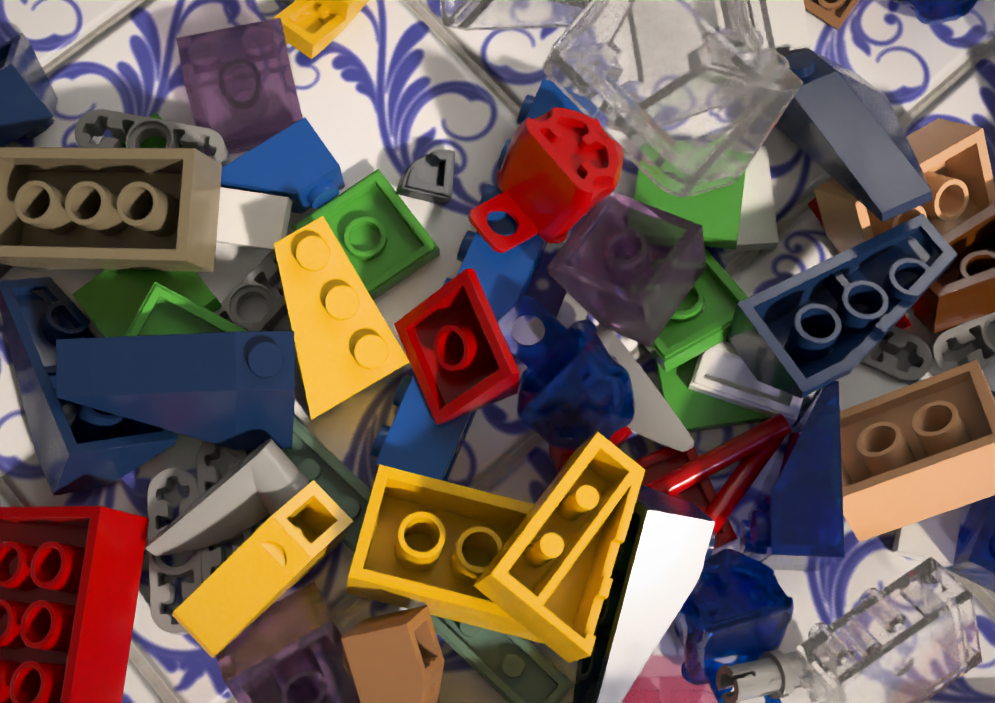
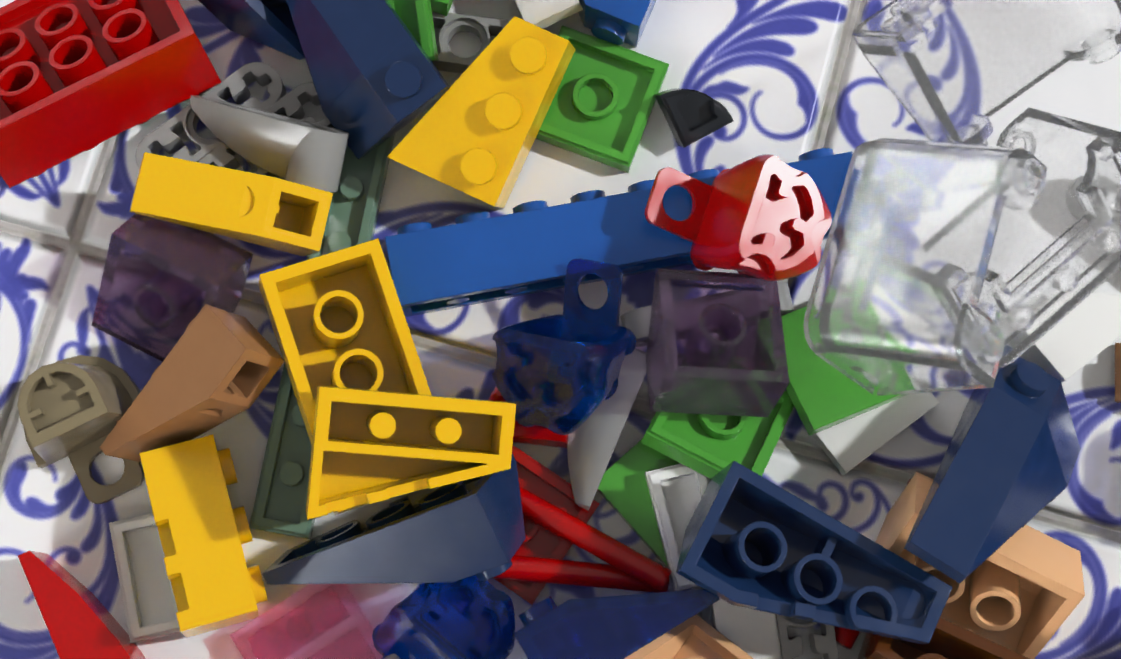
camera: 55 degrees right, 5 degrees up
red slope [394,268,520,425] -> none

